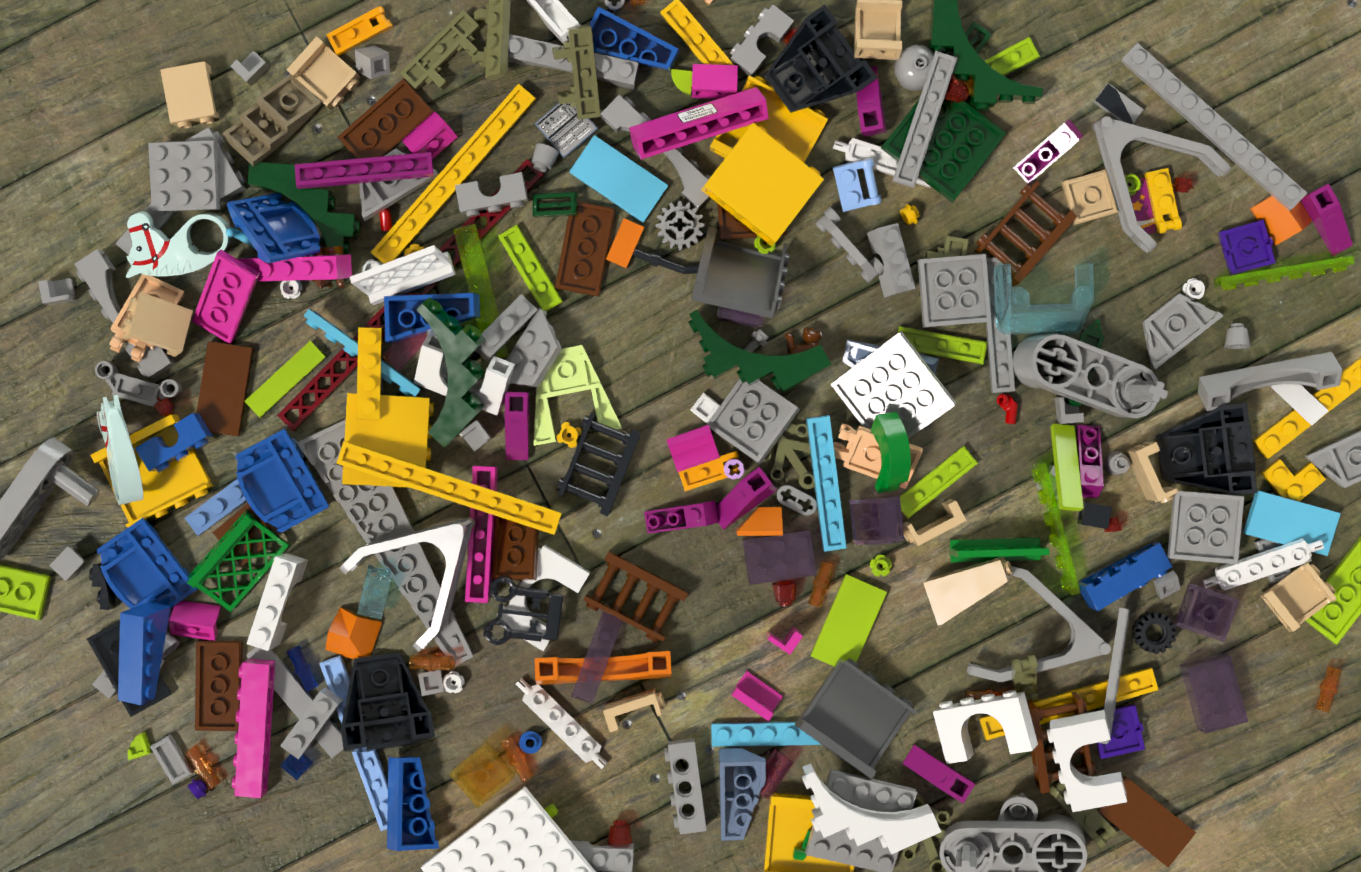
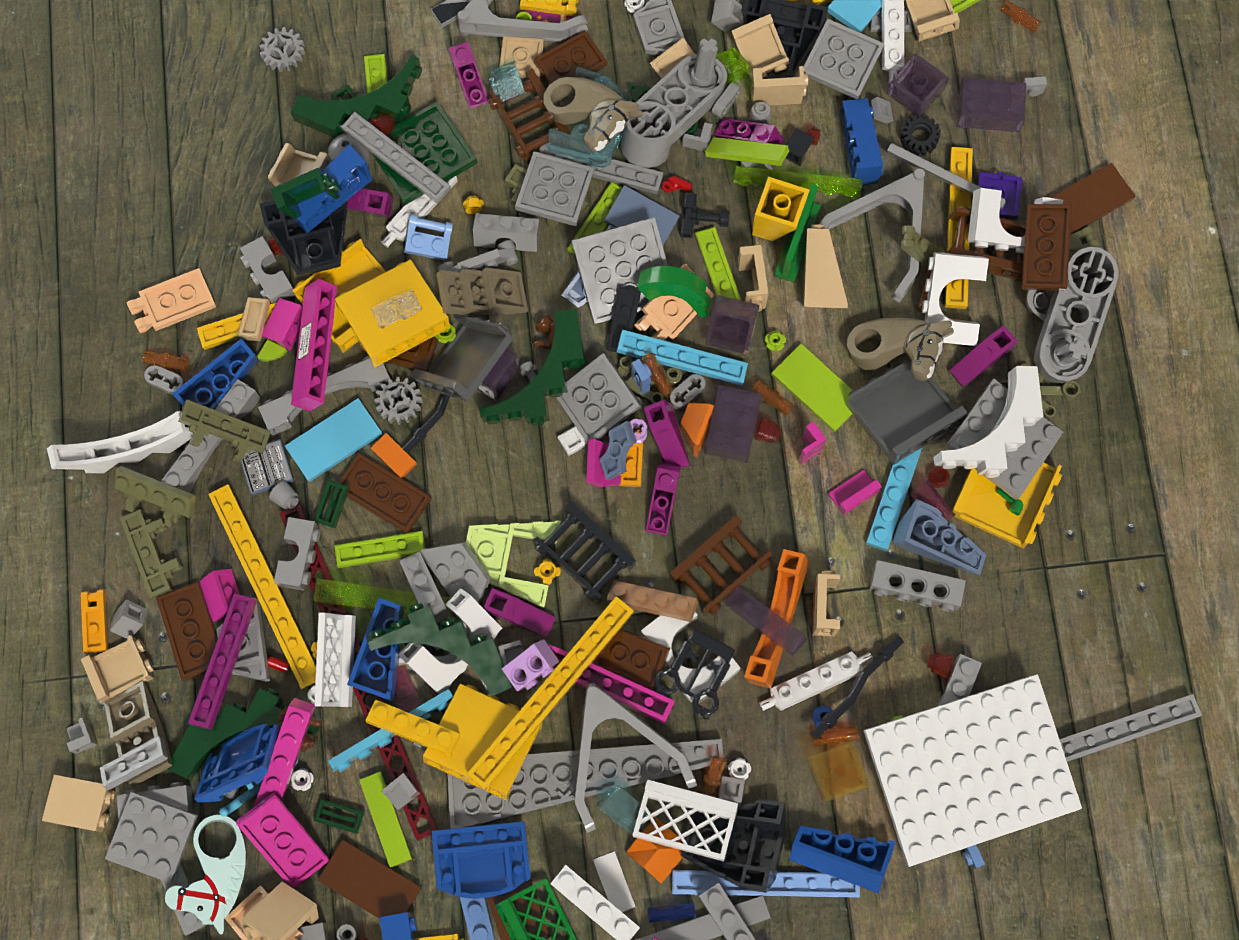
camera: 65 degrees left, 15 degrees down
none -> light grey plate [100,736,168,790]
none -> tan tile [238,297,270,341]
none -> dark green panel [271,168,340,219]
none -> blue wedge [294,144,373,233]
none -> dark green tile [313,799,365,834]
none -> clear slope [370,290,422,329]
none -> light grey panel [382,773,420,810]
none -> dark tan slope [436,268,528,315]
none -> clear light blue brick [490,61,525,101]
none -> lavender brick [502,639,559,691]
none -> reddish brown tile [533,31,608,85]
none -> dark tan animal [544,77,643,152]
none -> white sticker [593,851,635,912]
none -> sand blue tile [599,421,637,480]
none -> sand blue tile [604,185,680,246]
none -> black tile [606,287,641,352]
none -> medium nougat plate [606,580,699,622]
none -> medium blue plate [632,359,652,395]
none -> white fence [633,780,738,861]
none -> clear orange pin [642,353,674,396]
none -> tan tile [650,38,696,79]
none -> black bar [680,193,730,238]
none -> light grey beam [712,81,742,119]
none -> clear neon green slope [716,48,750,84]
none -> tan panel [732,14,789,79]
none -> yellow slope [752,177,810,241]
none -> black bar [810,636,904,739]
none -> dark tan animal [847,318,954,381]
none -> clear red plate [928,467,950,488]
none -> light grey plate [1021,77,1047,96]
none -> reddish brown tile [1022,204,1072,291]

